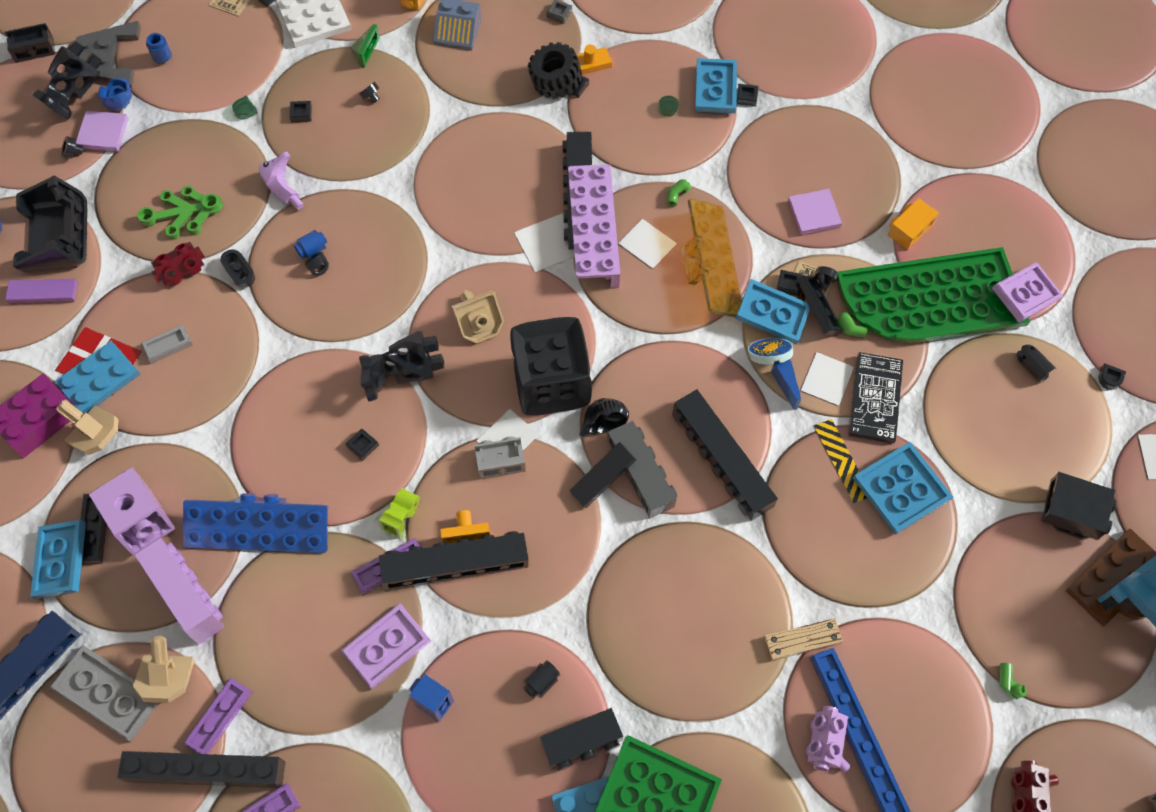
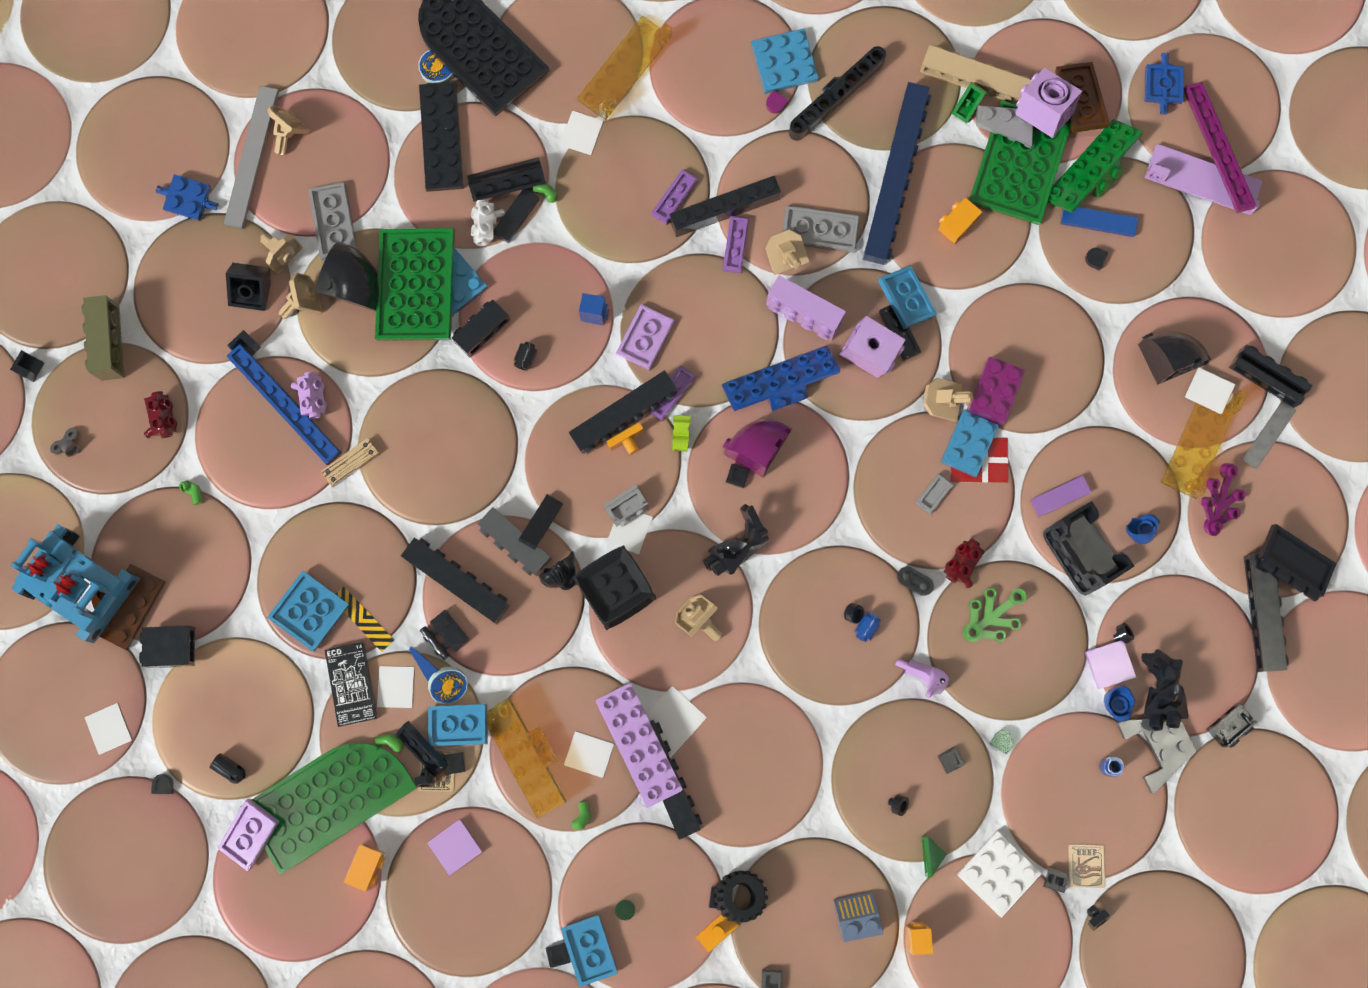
camera: 160 degrees right, 15 degrees up
none -> black plate [420,610,470,660]
none -> magenta brick [723,419,792,477]

